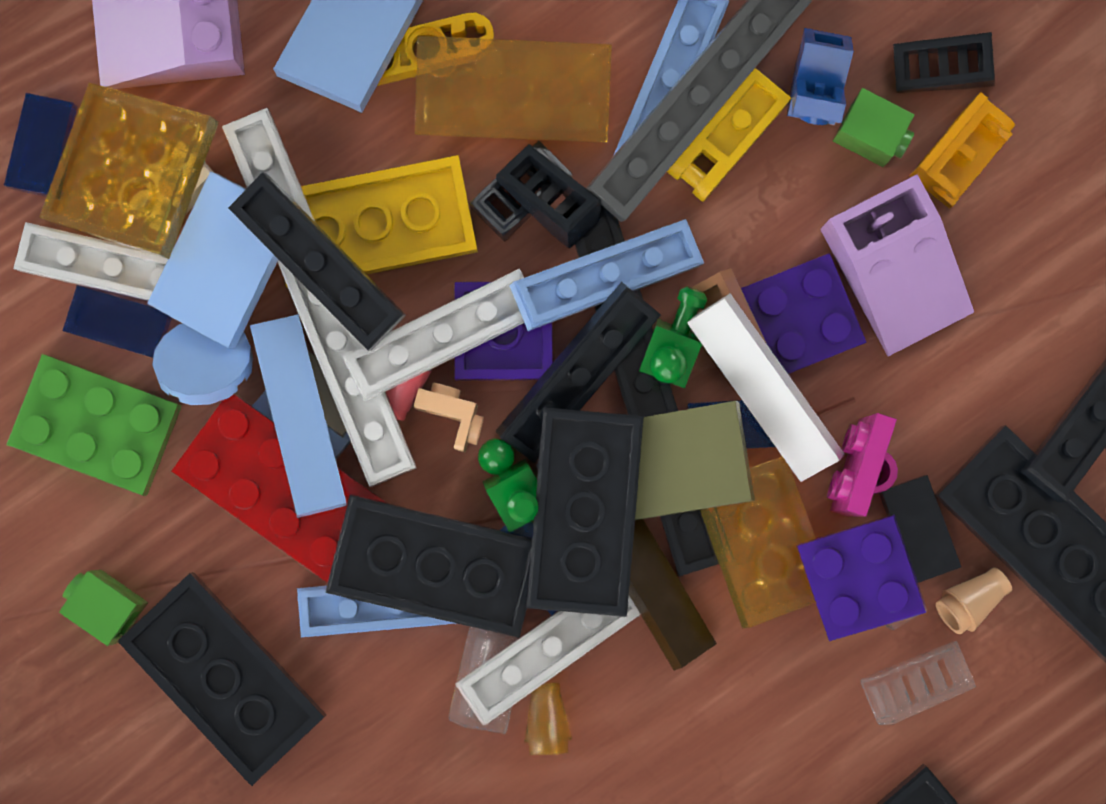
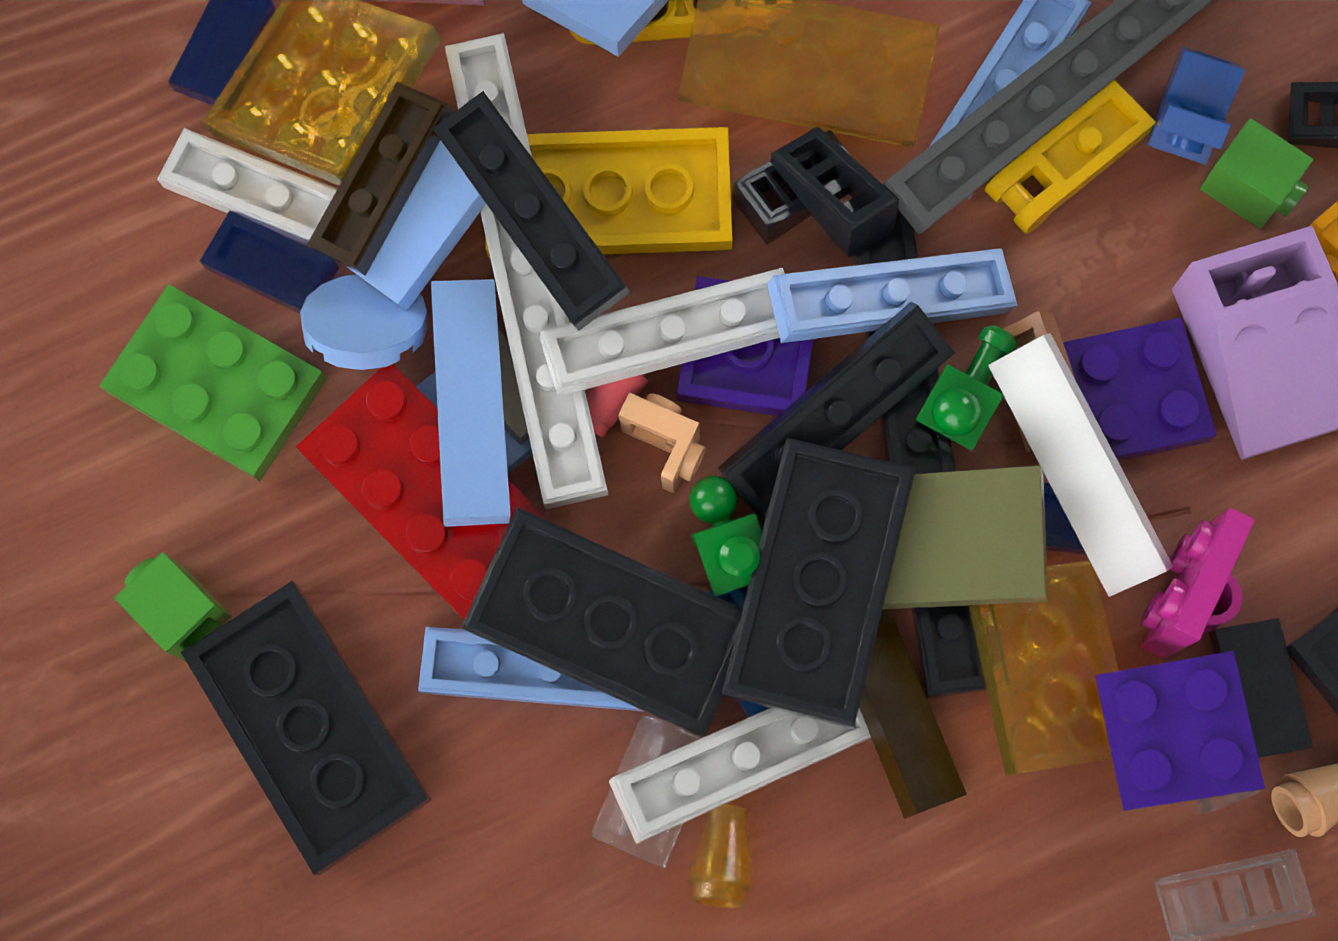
camera: 15 degrees right, 10 degrees down
none -> dark brown tile [307,82,454,276]

